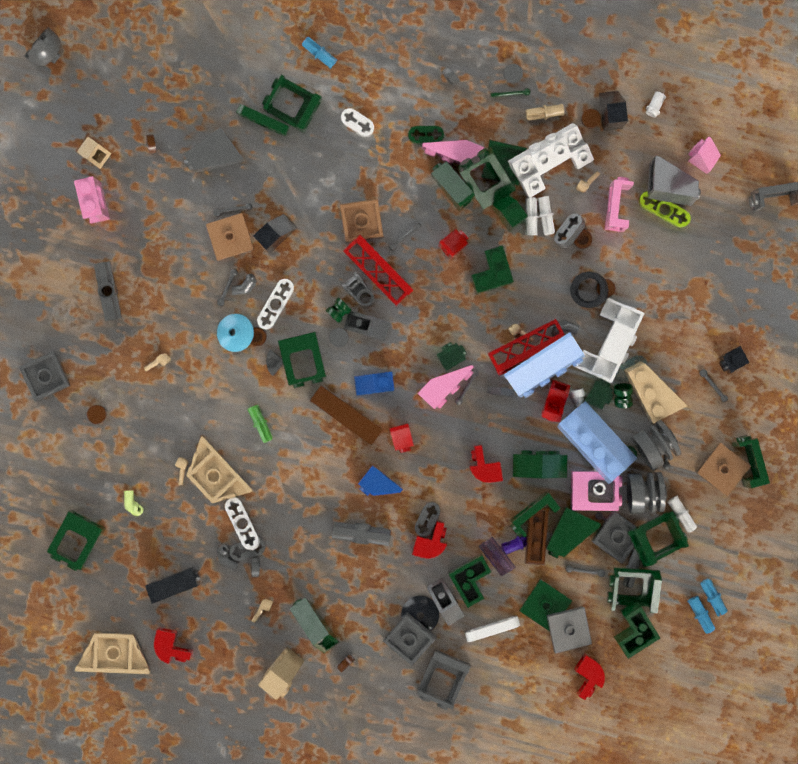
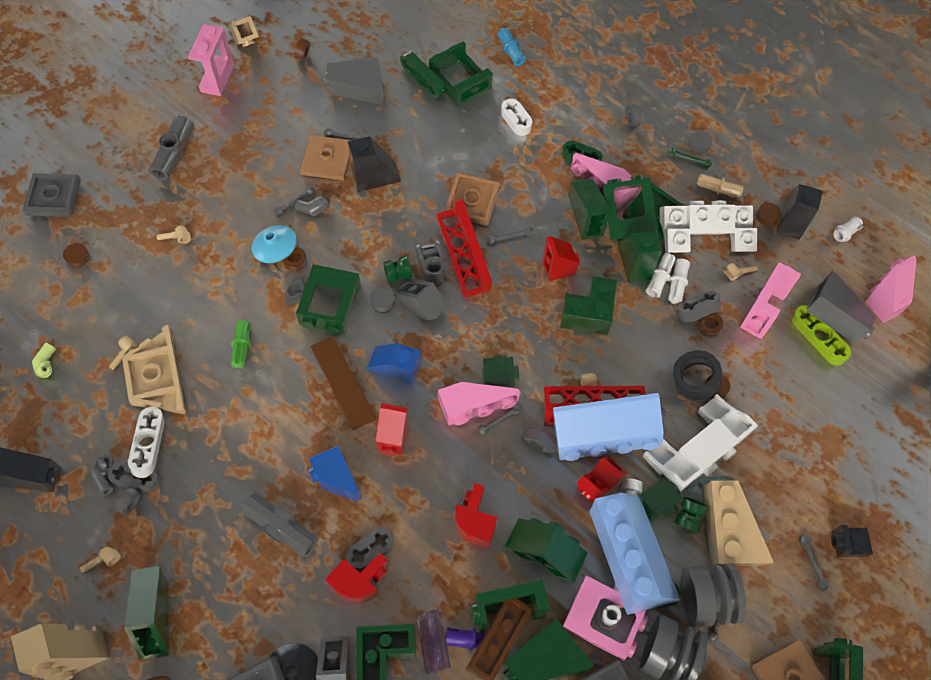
camera: 20 degrees right, 25 degrees down
white beam [257,279,294,330] -> none

